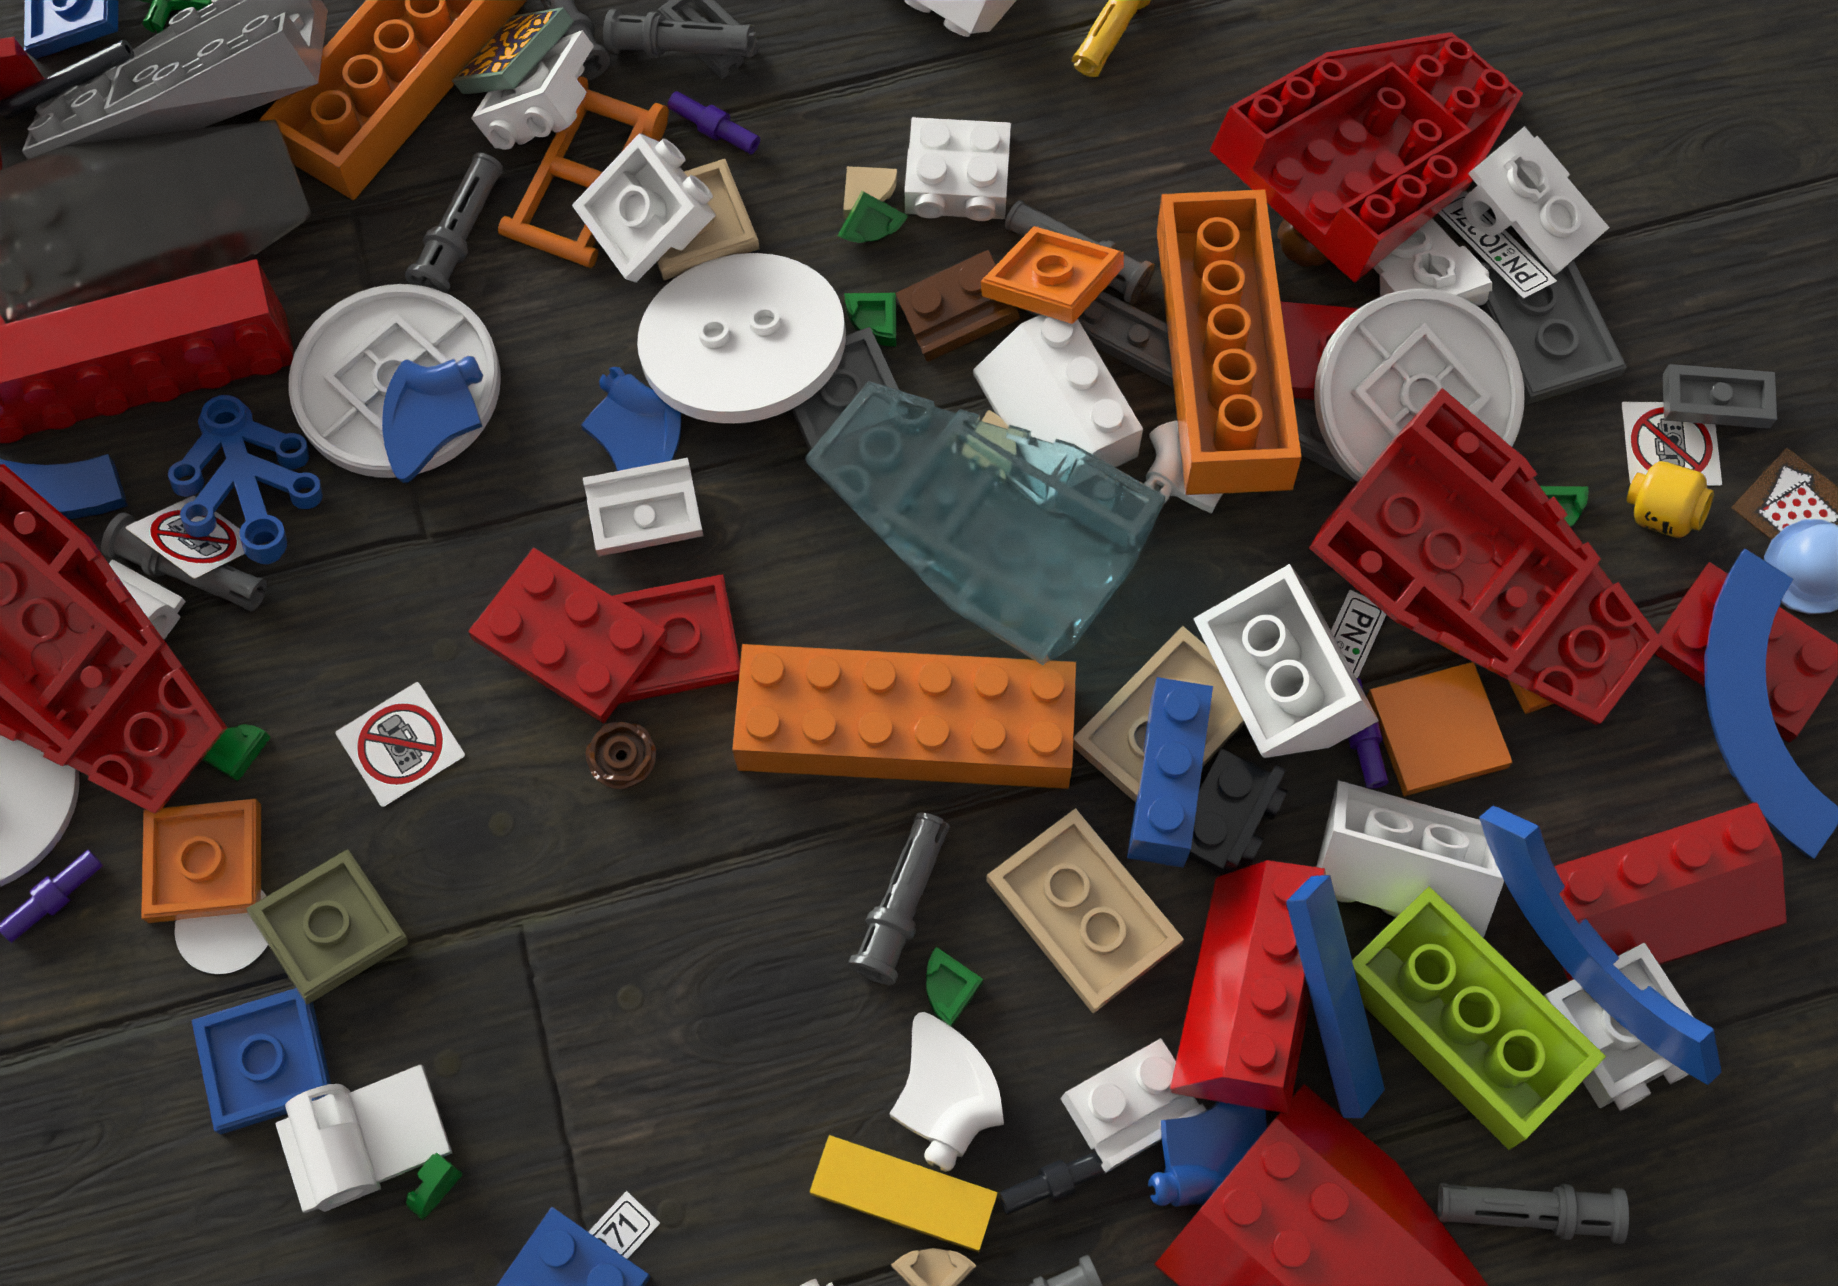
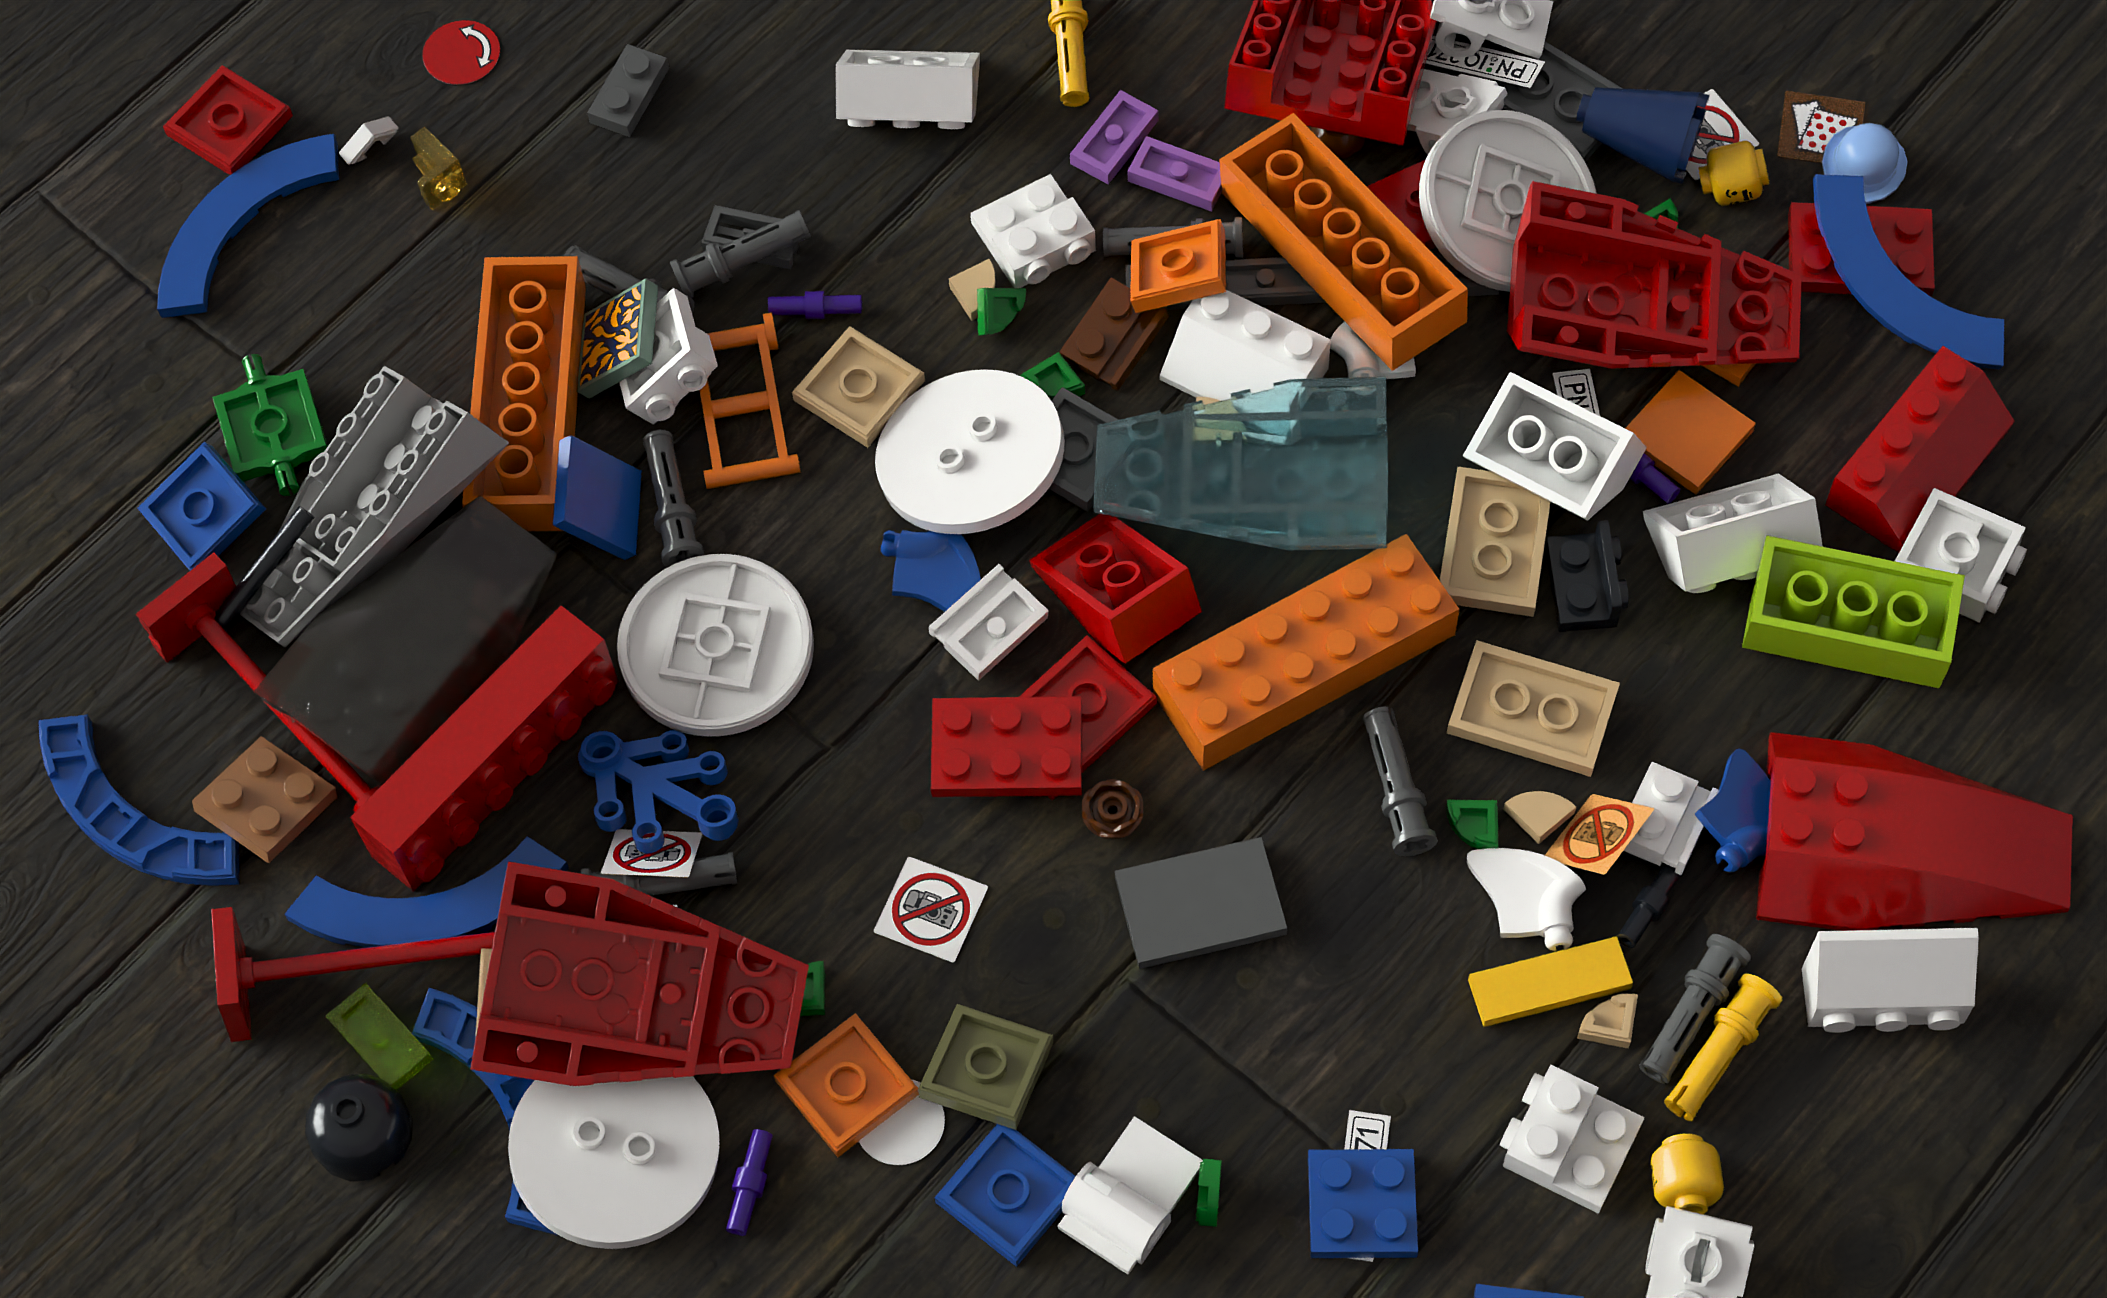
camera: 30 degrees left, 5 degrees down
blue arm [382,356,484,483] -> none
white plate [572,133,716,282] -> none
blue arch [1127,677,1213,868] -> none
red slope [1170,860,1326,1114] -> none
blue tile [1286,875,1385,1118] -> none
dark grey pin [1437,1183,1629,1244] -> none
blue tile [1479,806,1722,1085] -> none
dark grey plate [1663,364,1777,428] -> none
none -> blue tile [553,435,642,560]
none -> red slope [1029,510,1202,664]
none -> medium lavender plate [1070,90,1158,185]
none -> dark grey tile [1115,837,1287,969]
none -> medium lavender plate [1127,136,1222,212]
none -> tan tile [1503,791,1576,844]
none -> clear orange sticker [1544,794,1654,874]
none -> dark blue cone [1576,87,1710,184]

